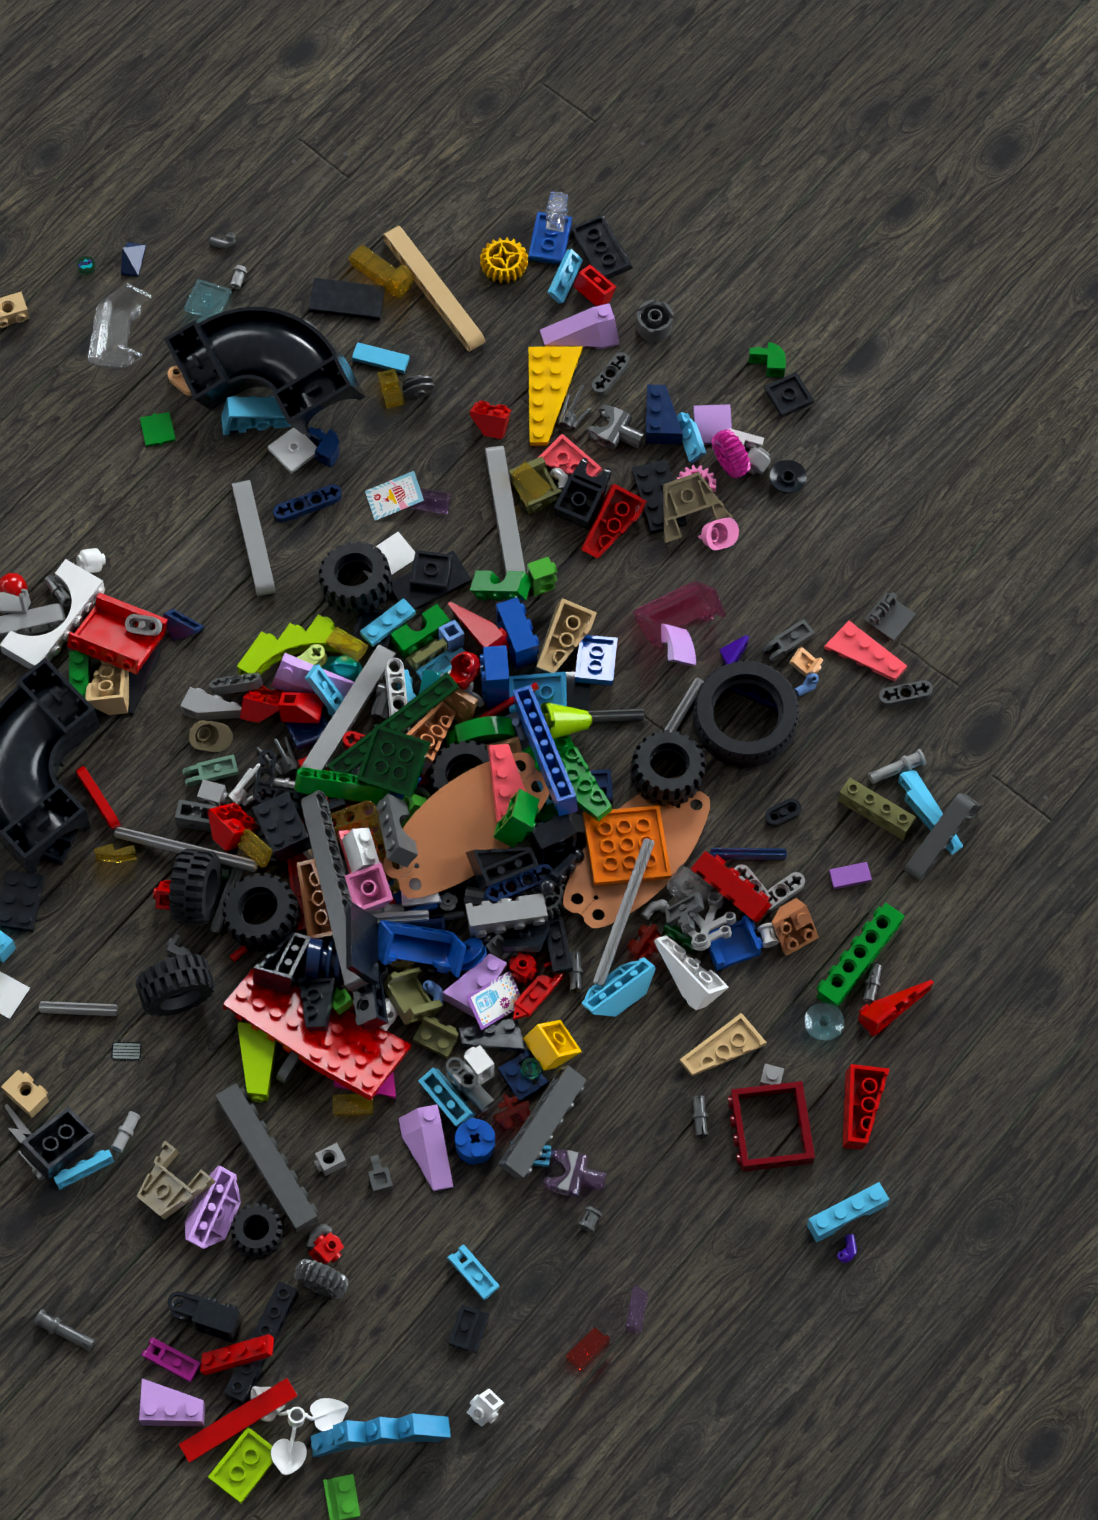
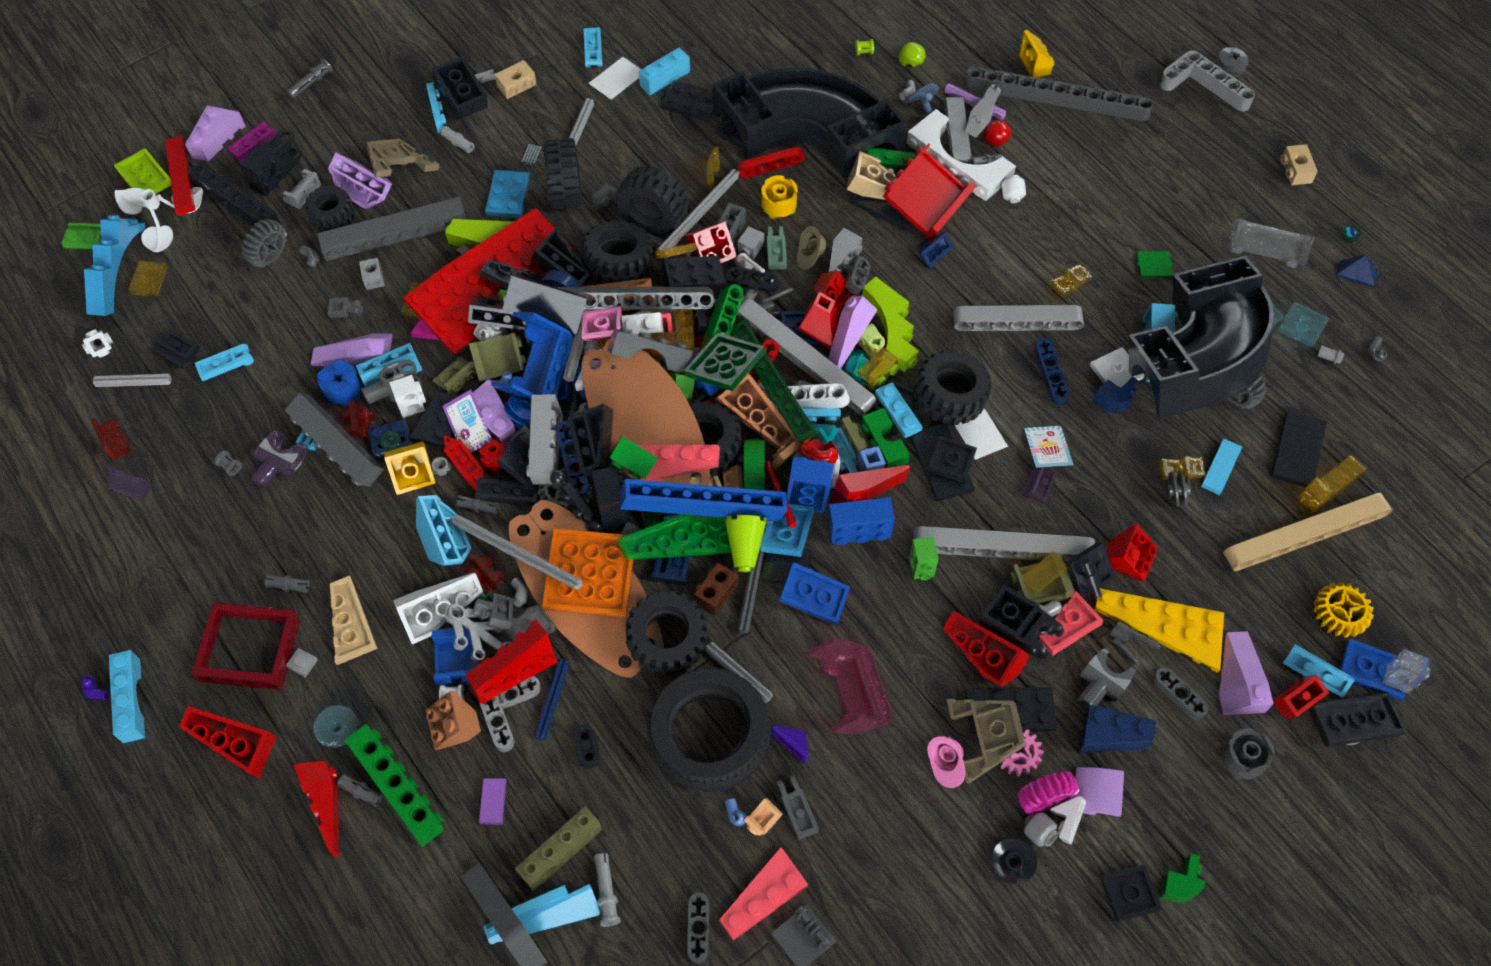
camera: 105 degrees right, 5 degrees down
light grey plate [125,614,162,636] -> none
red plate [200,1334,274,1375] -> none
medium azure plate [305,664,344,717] -> none
red brick [308,1232,344,1265] -> none
green arch [470,570,532,601] -> none
tan wedge [536,598,597,673] -> none
lavender slope [661,624,696,666] -> none
medium azure hinge [677,412,706,463] -> none
none -> light grey axle [93,373,172,387]
none -> clear yellow plate [128,261,167,297]
none -> light grey hinge [282,169,321,209]
none -> light grey plate [431,457,451,476]
none -> dark azure plate [485,170,530,218]
none -> copper brick [694,563,739,615]
none -> yellow brick [761,175,797,219]
none -> clear yellow slope [1050,264,1093,298]
none -> black plate [1066,541,1115,599]

